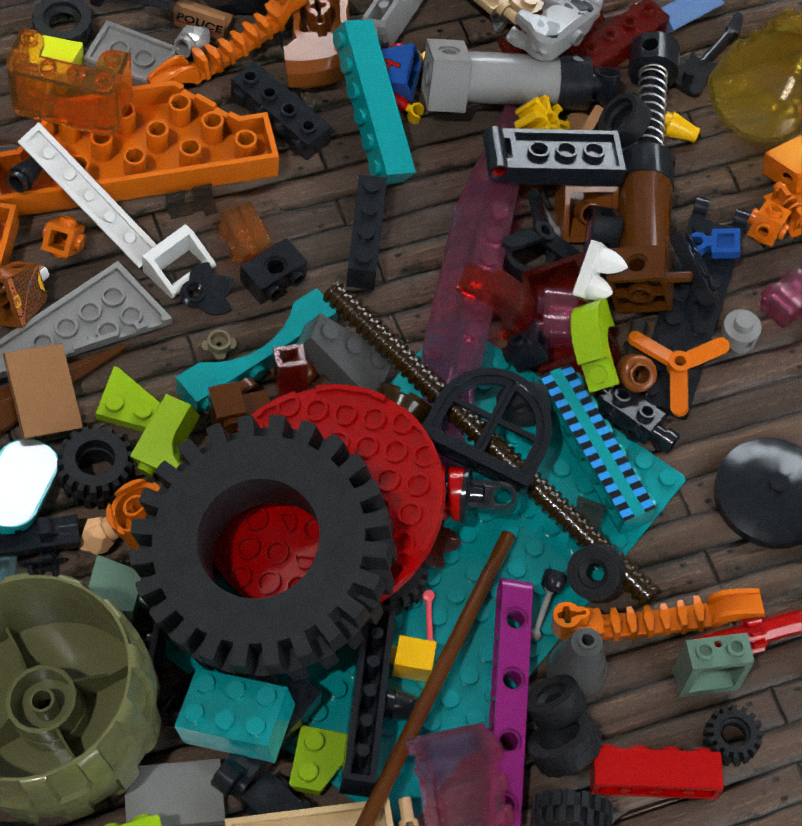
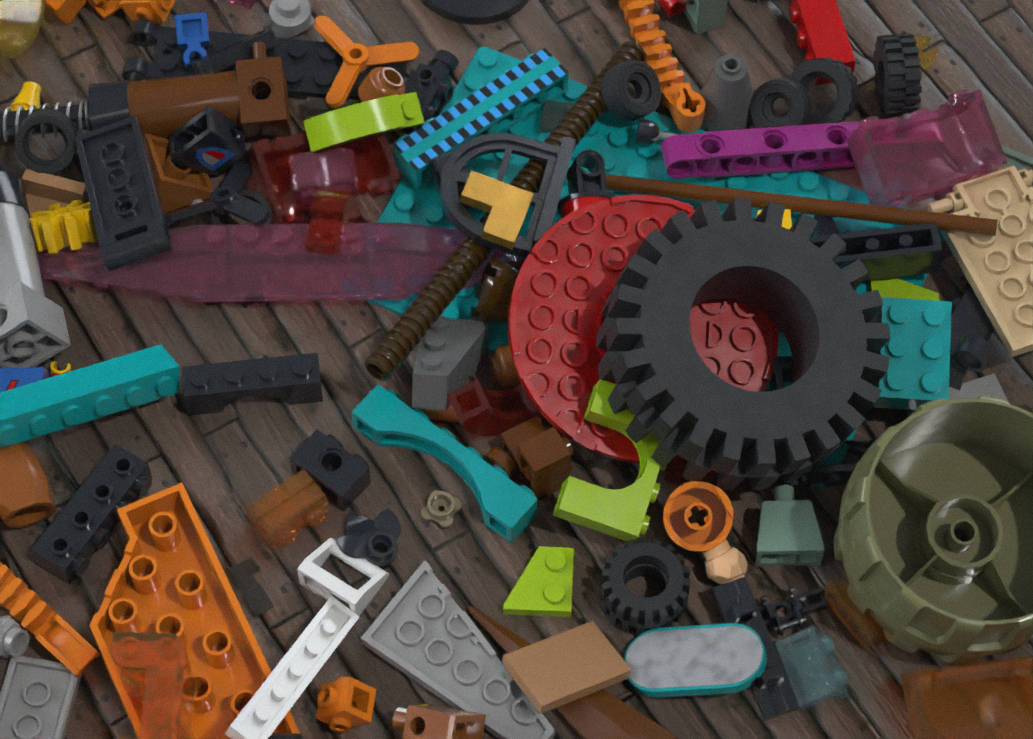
camera: 95 degrees left, 0 degrees up
black brick [502,322,549,373] -> none
white tile [572,240,628,303] -> none
none -> tile [459,170,534,249]

